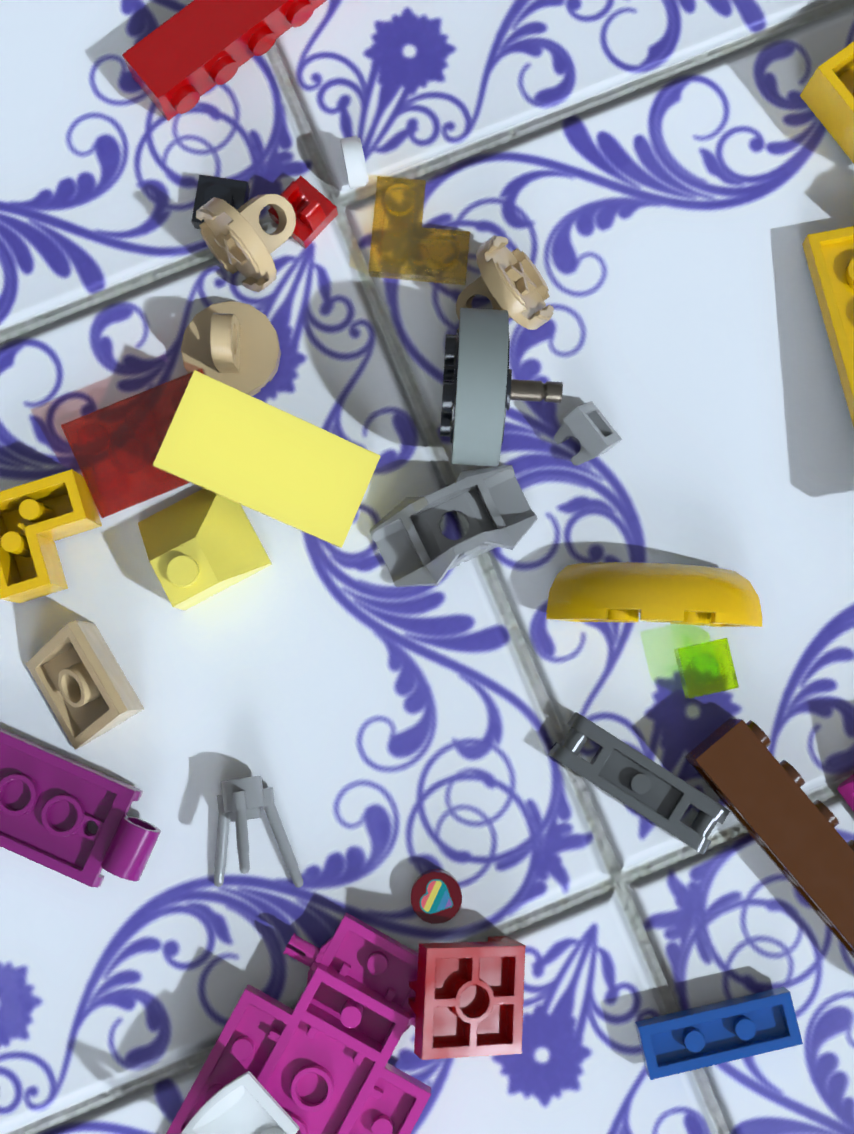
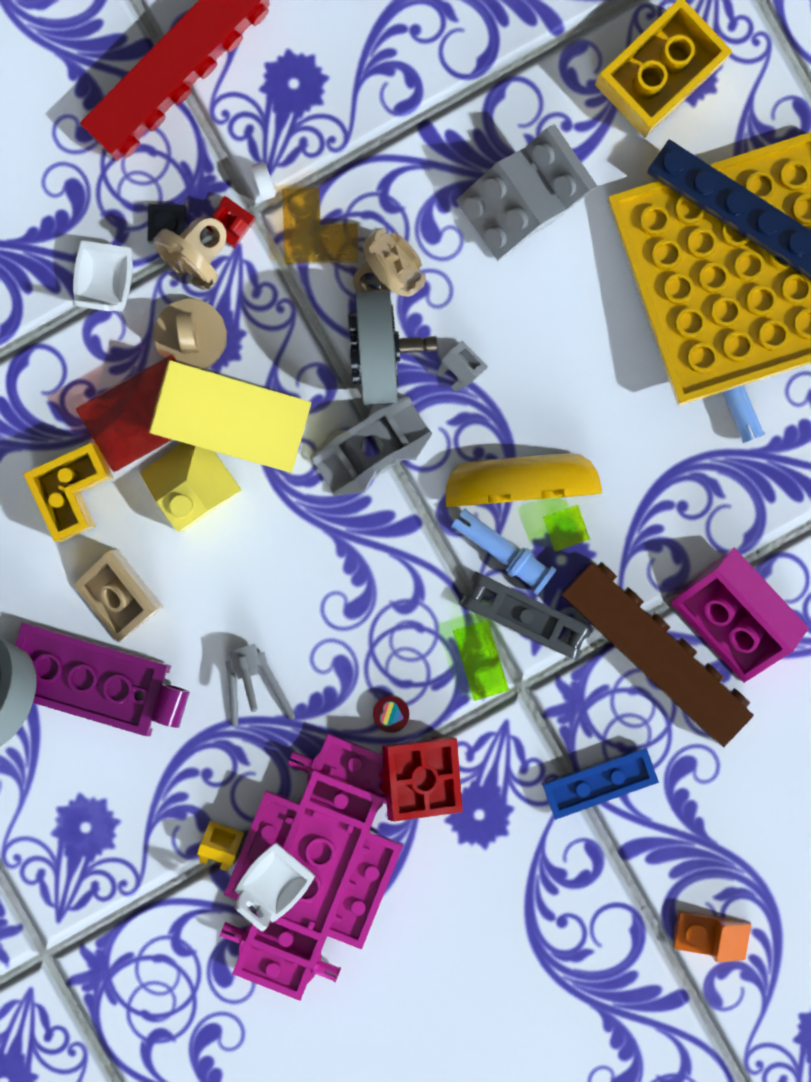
camera: 10 degrees left, 5 degrees up
none -> white piece [73,240,133,312]
none -> yellow tile [197,821,244,871]
none -> light blue pin [451,508,557,596]
none -> clear neon green plate [452,620,509,701]
none -> light grey bracket [456,124,597,261]

